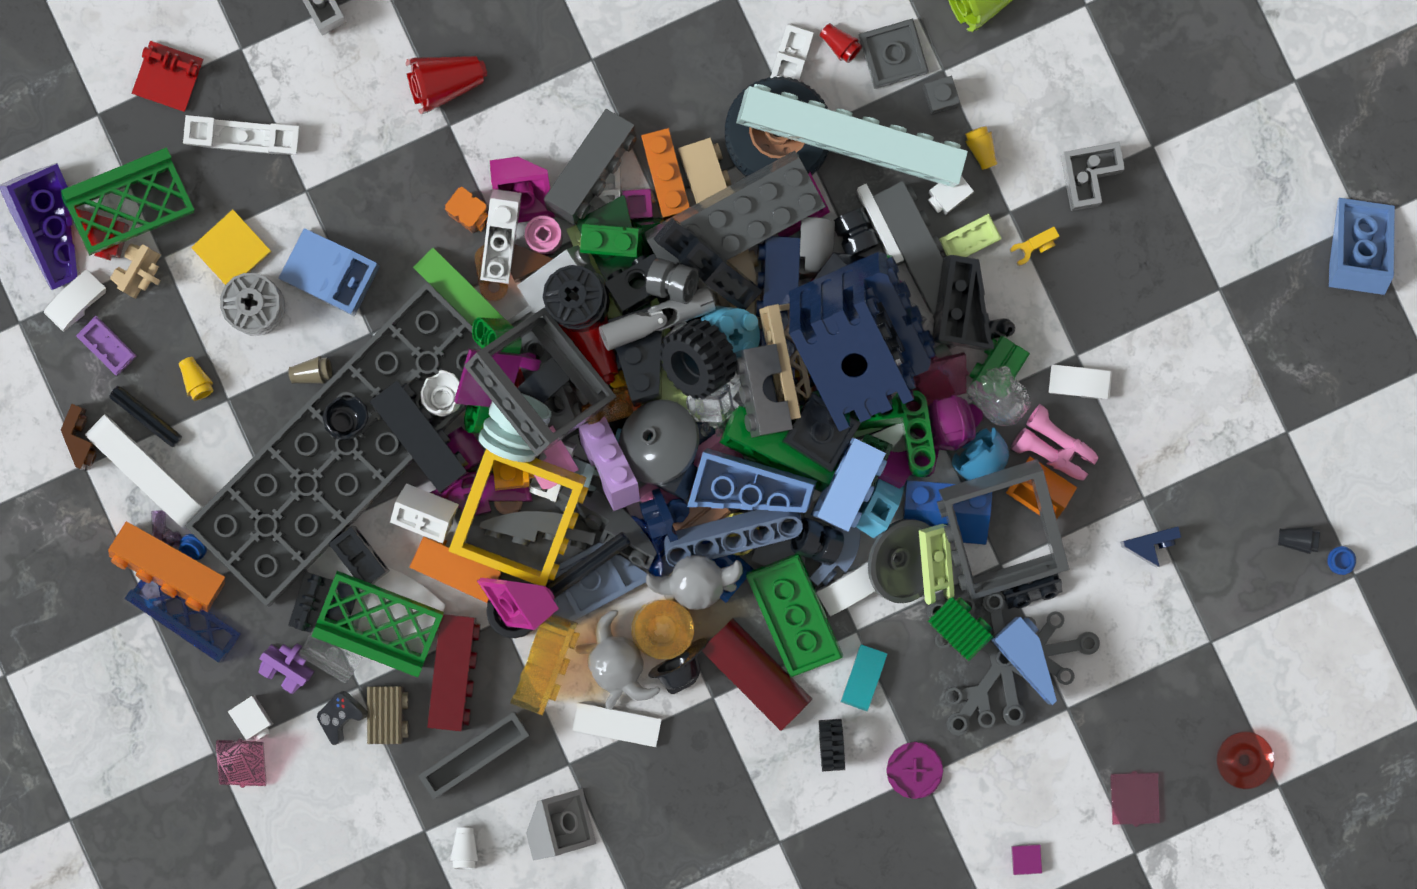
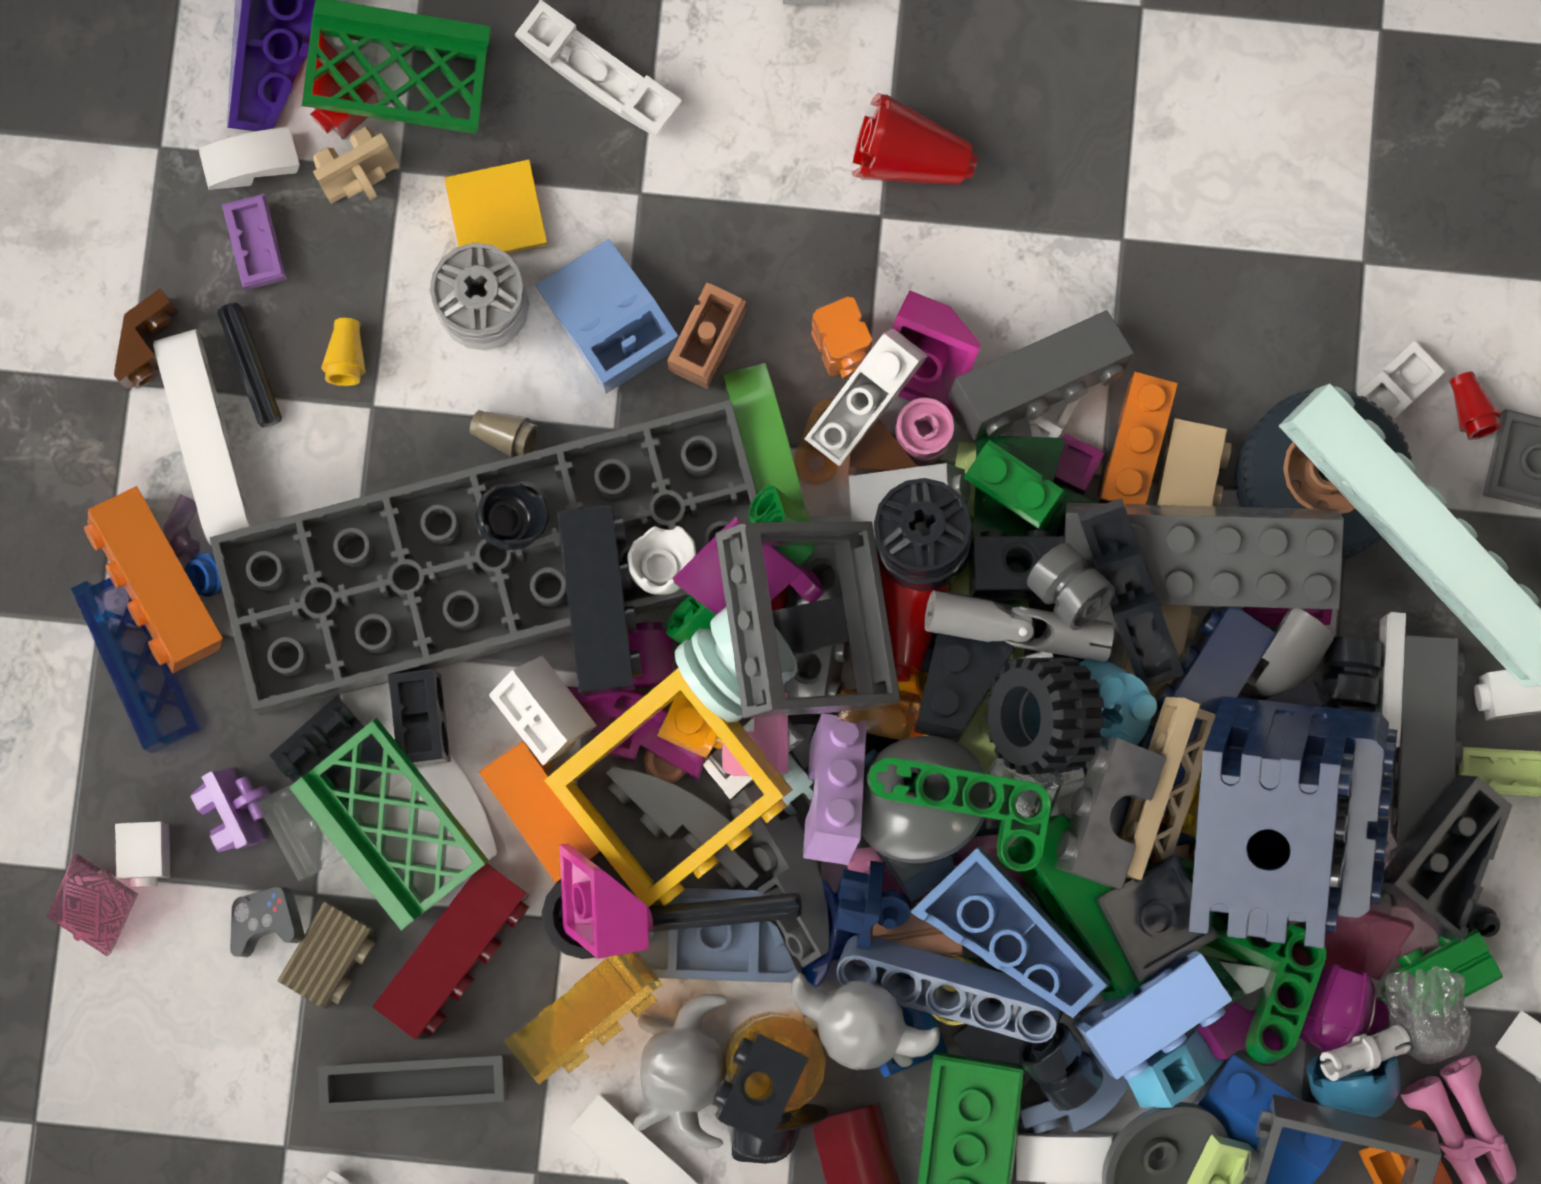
camera: 25 degrees right, 5 degrees down
none -> nougat brick [667,283,747,389]
none -> black brick [712,1031,809,1144]
none -> green beam [867,758,1051,871]
none -> white pin [1320,1025,1411,1081]

